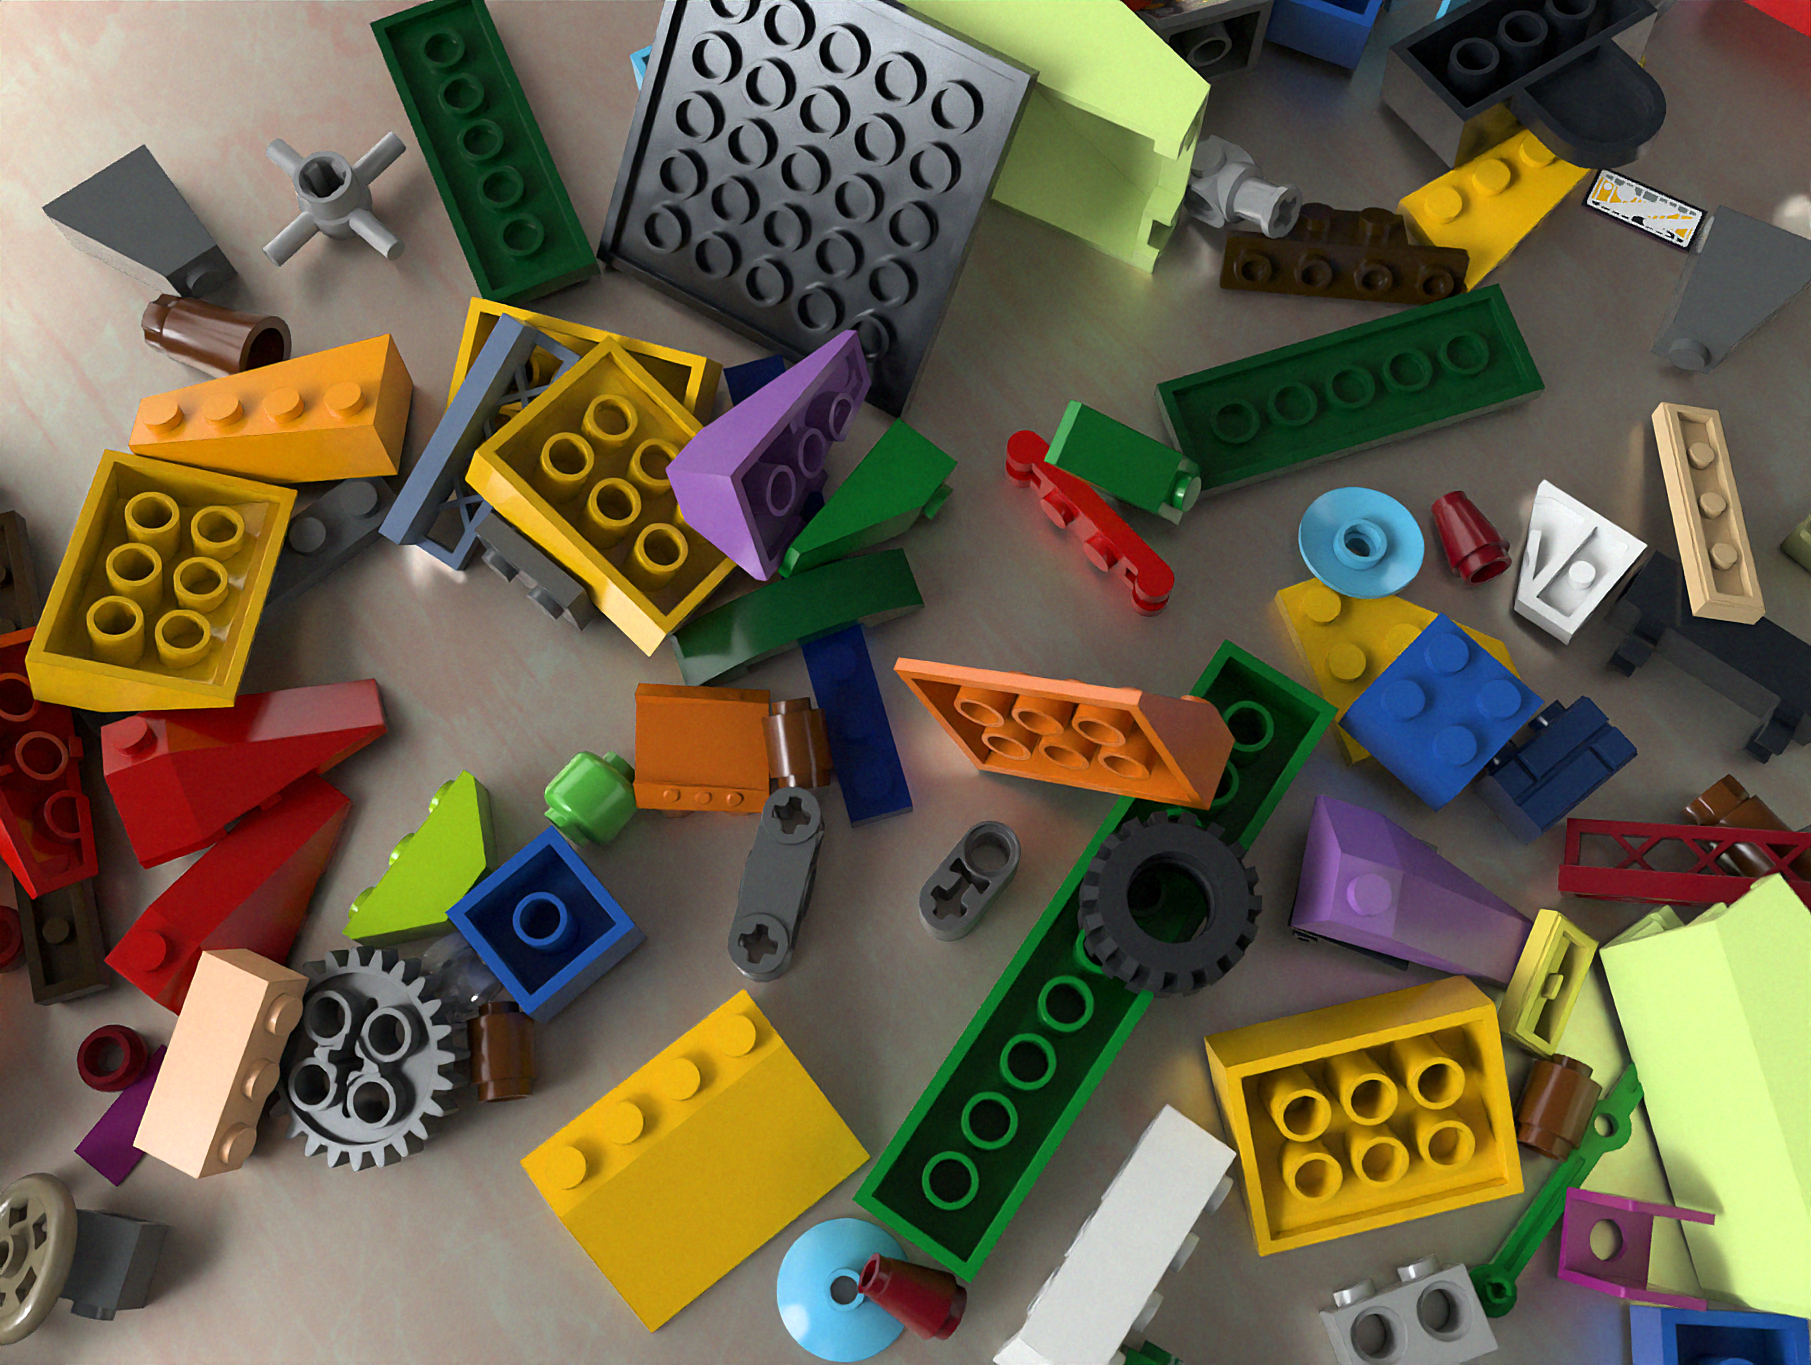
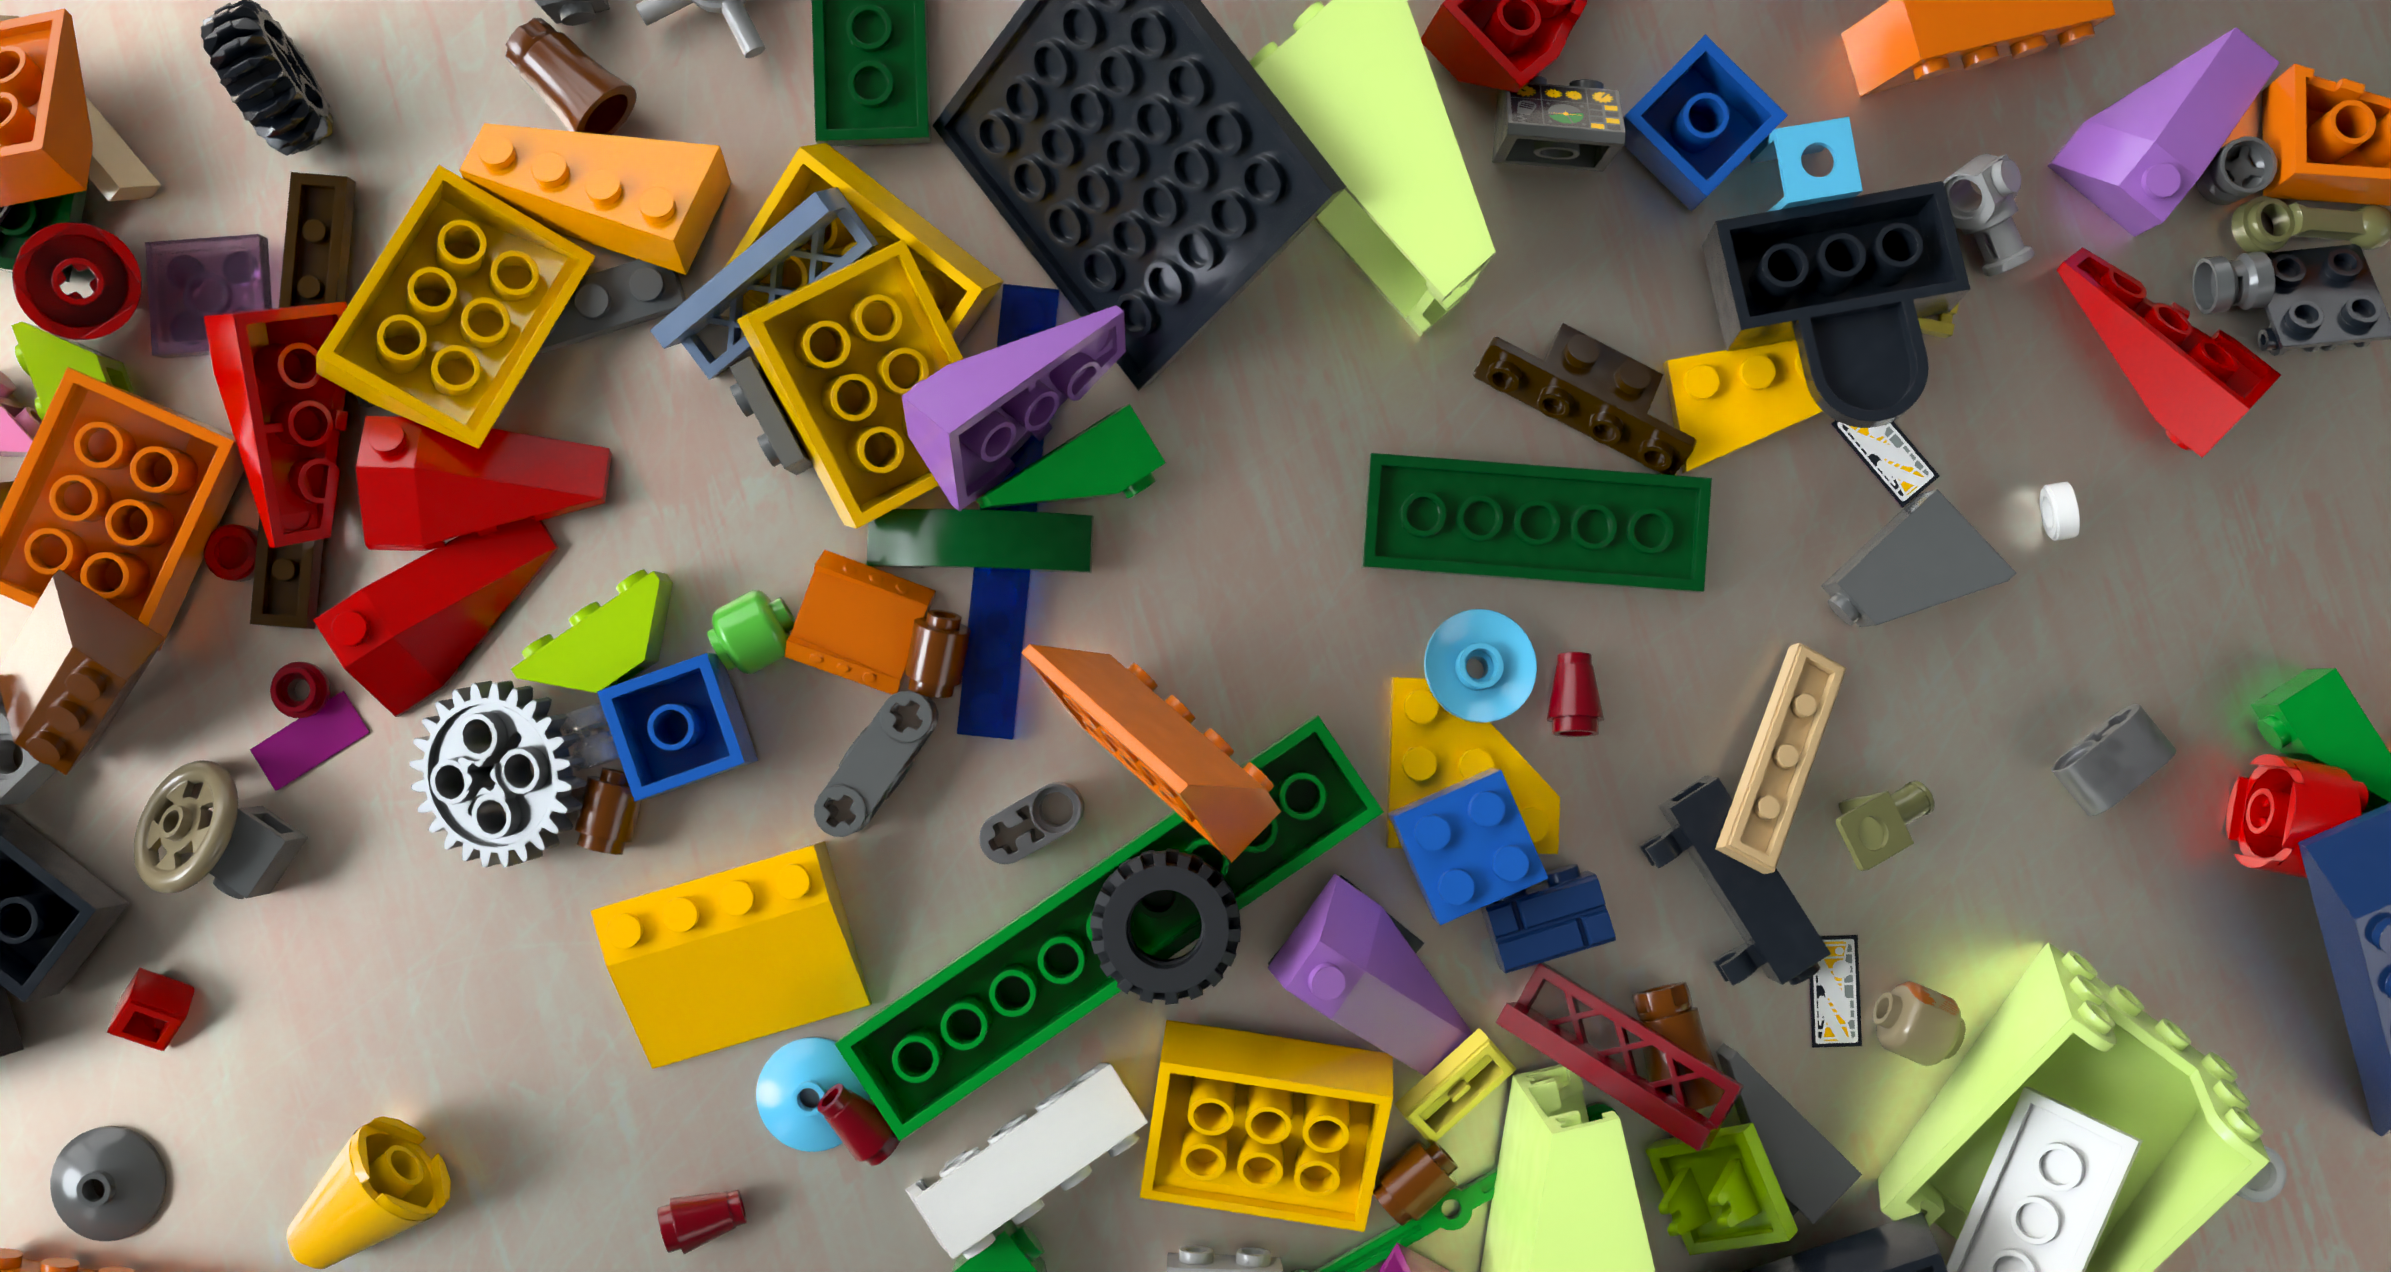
camera: 20 degrees right, 15 degrees up
light nougat brick [133,948,310,1179] -> none
red plate [1005,430,1175,617] -> none
green slope [1044,399,1203,525] -> none
light grey connector [1183,134,1303,239] -> none
white wing [1514,480,1647,645] -> none

